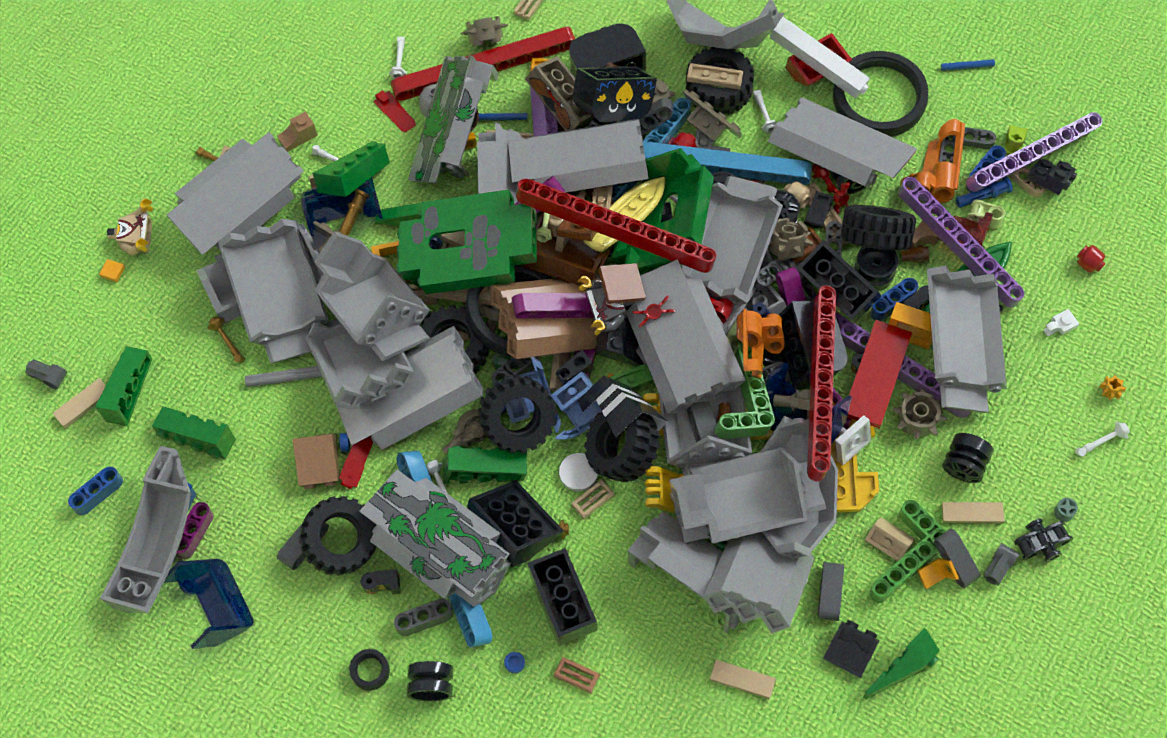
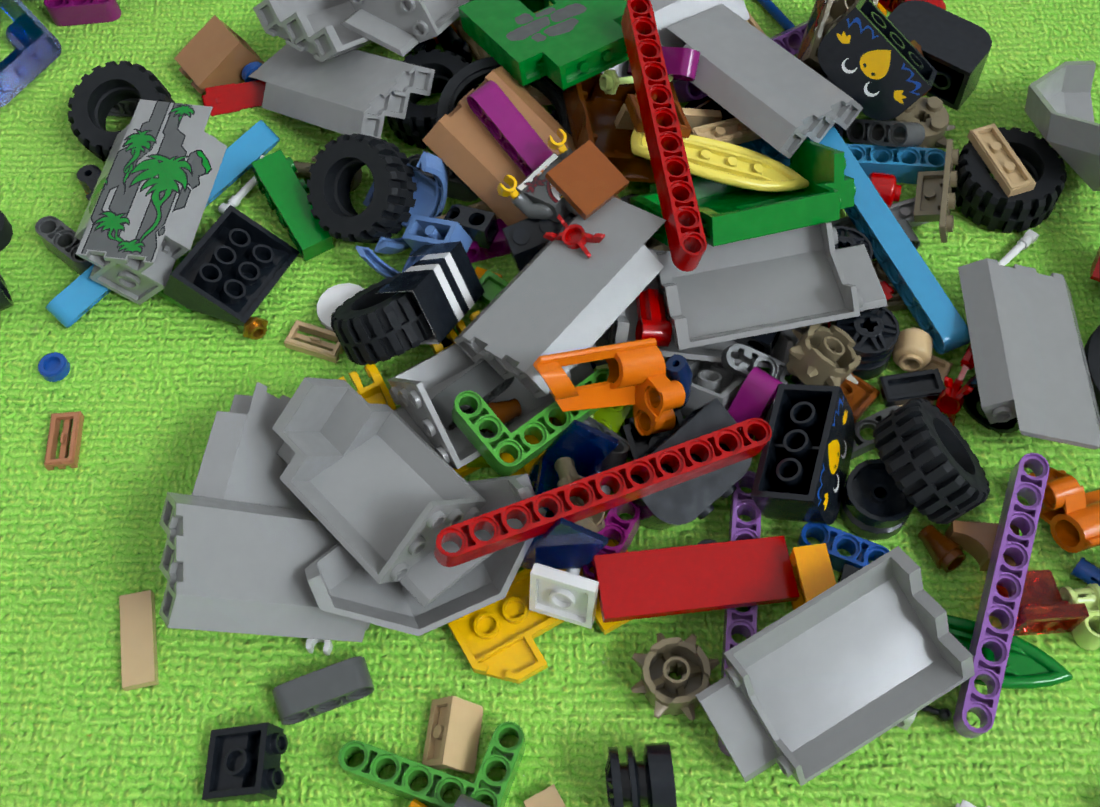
camera: 60 degrees right, 5 degrees down
black brick [527,548,598,646] -> none

